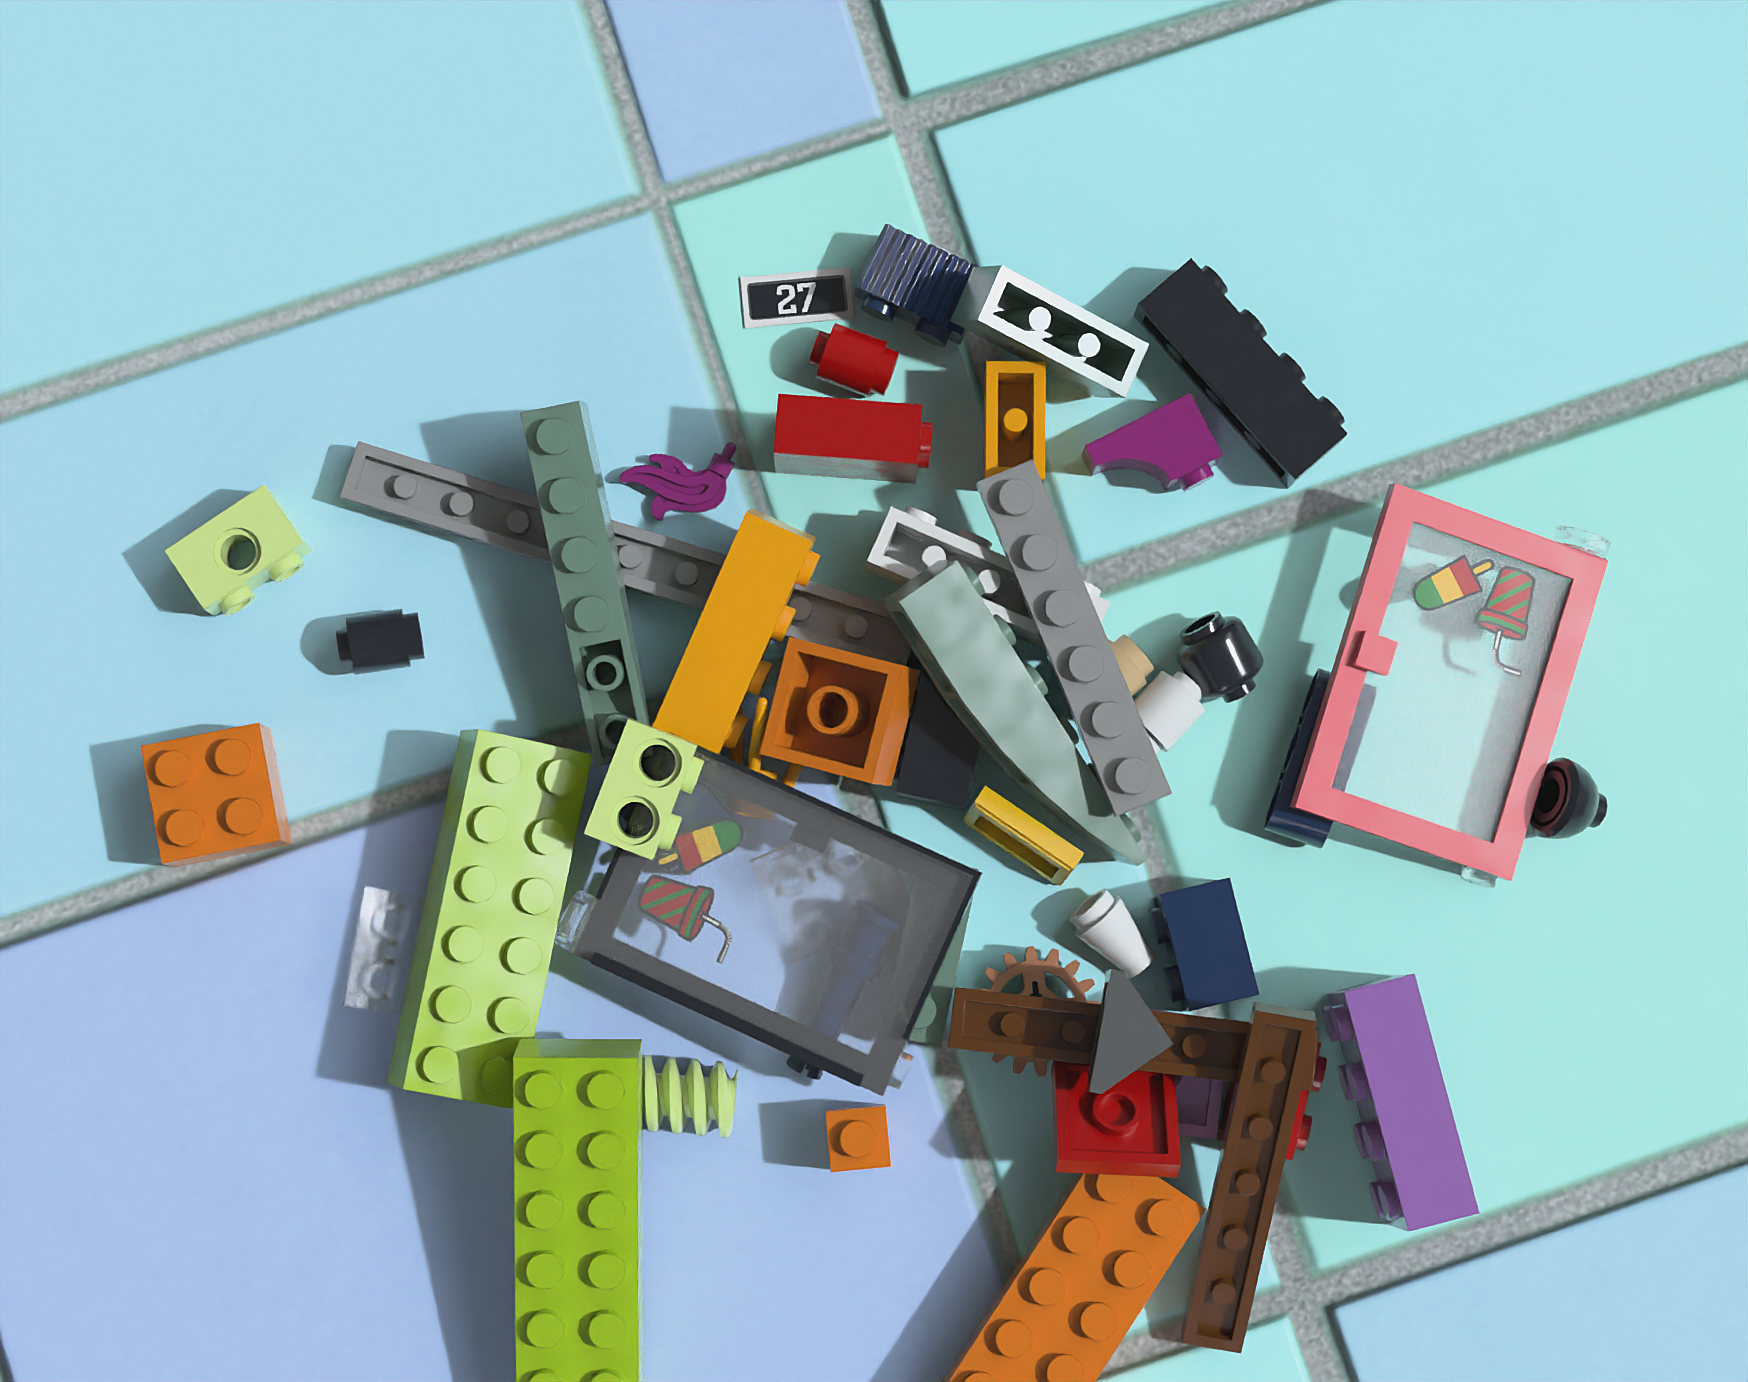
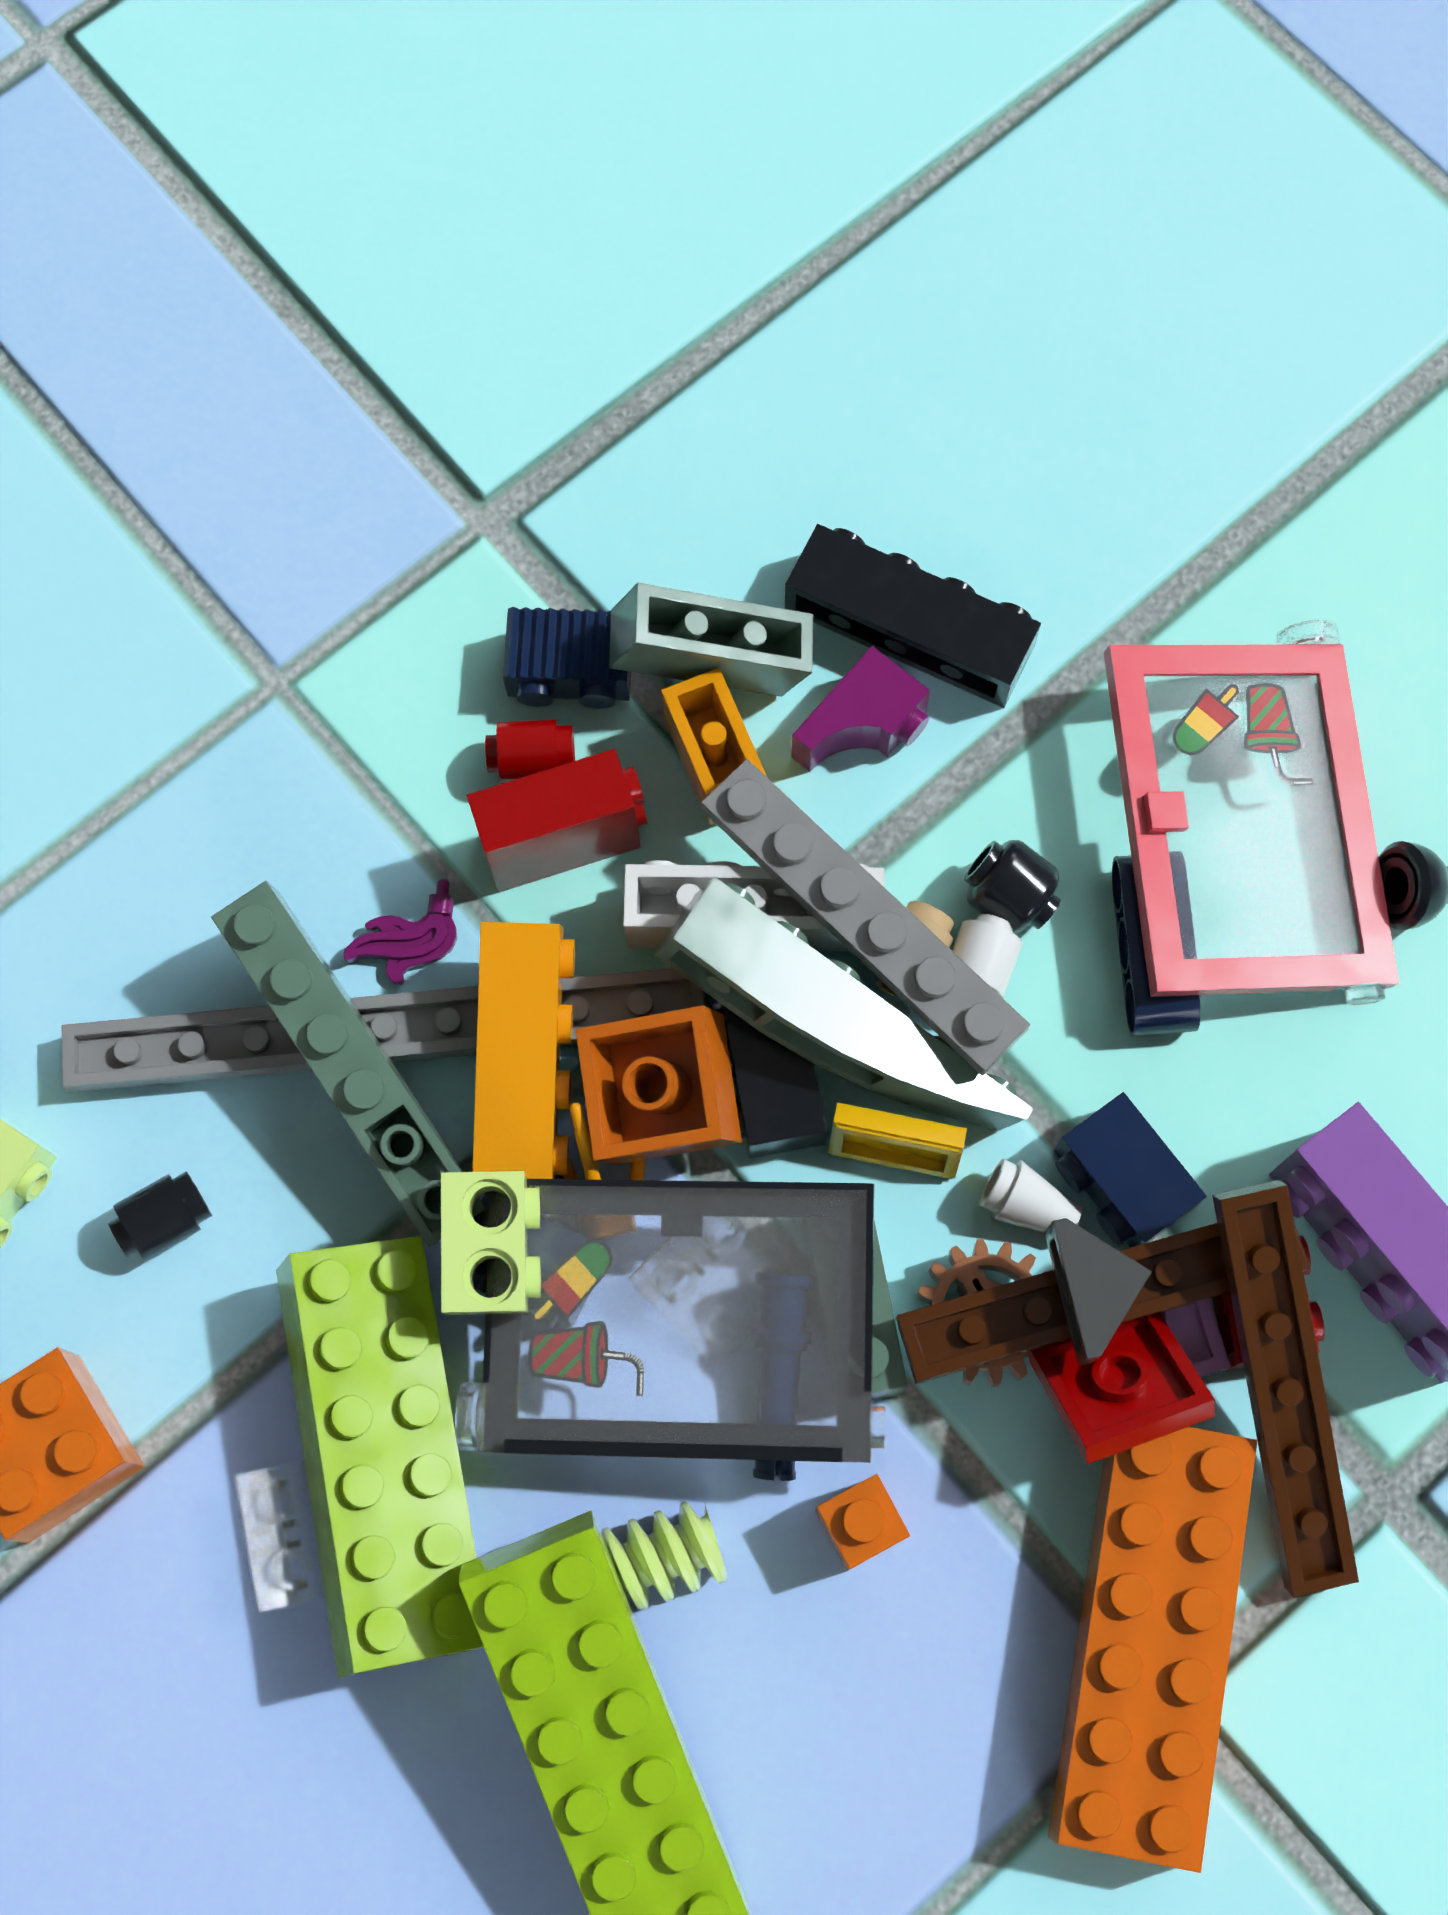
camera: 15 degrees left, 10 degrees down
sticker [740,267,855,328] -> none

